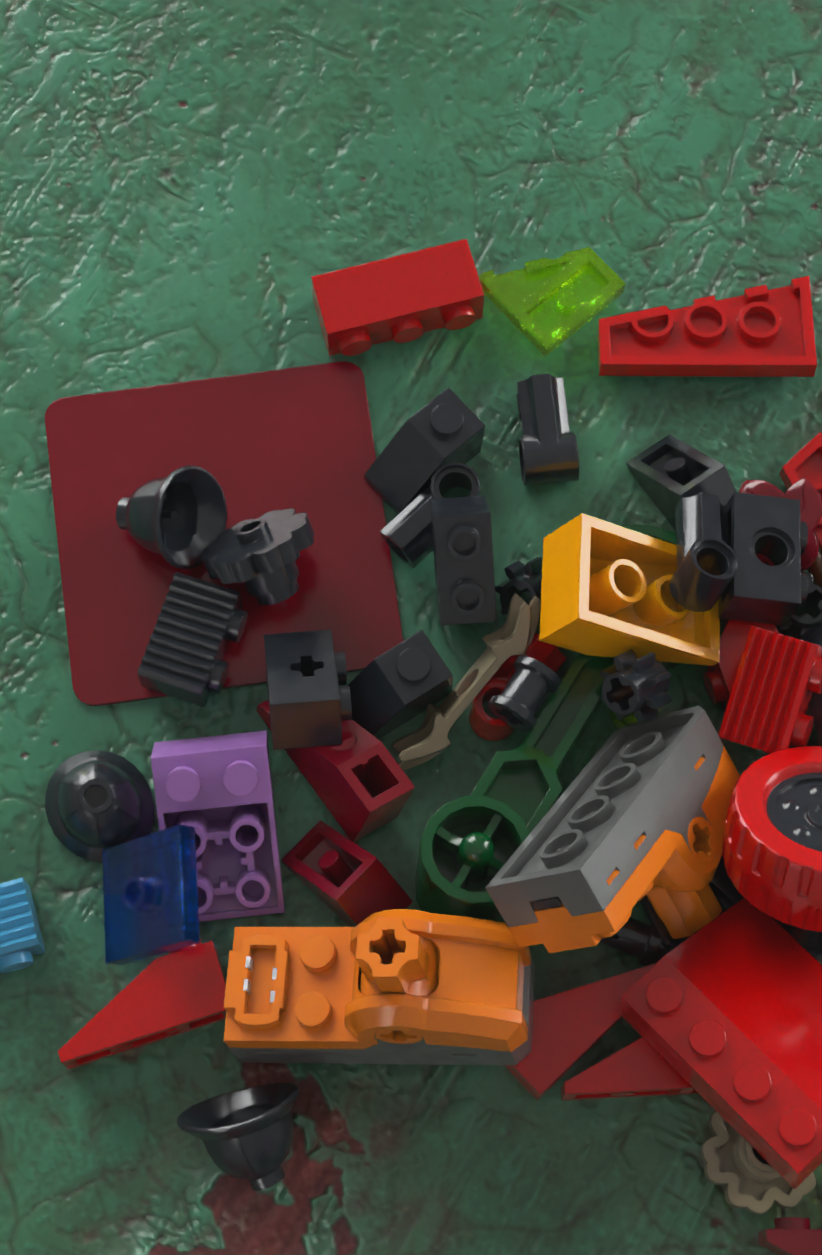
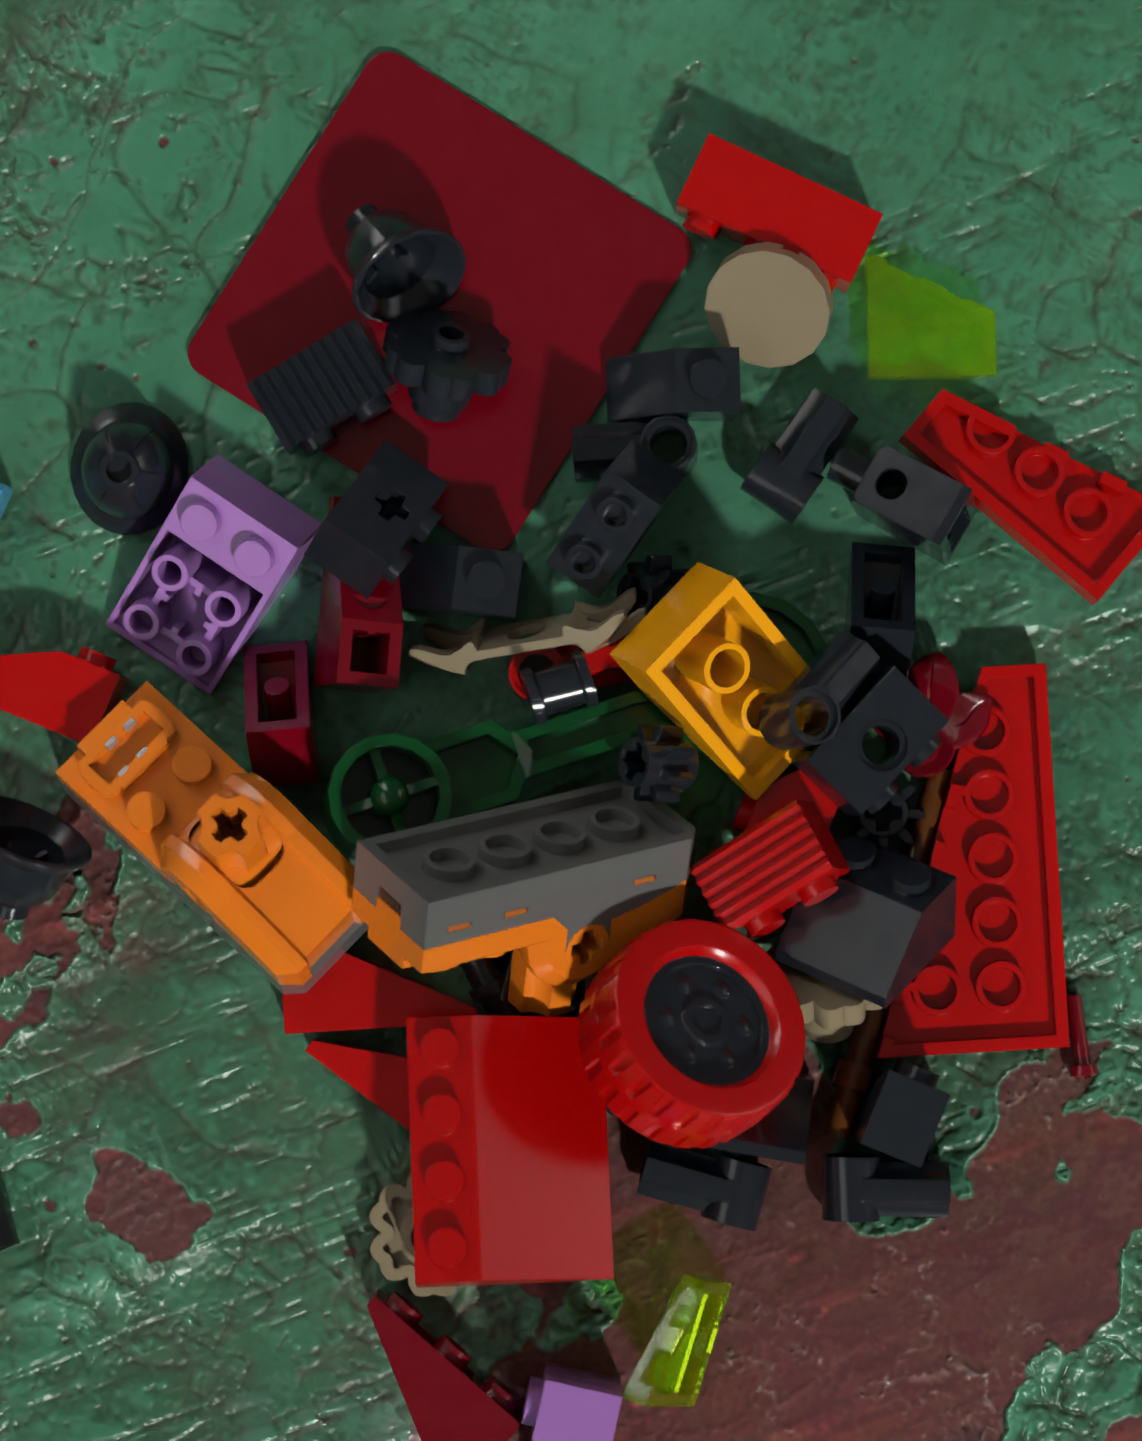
camera: 40 degrees right, 15 degrees up
clear blue plate [102,824,200,965] -> none
none -> dark tan tile [705,242,834,368]
none -> black torso [827,445,977,566]

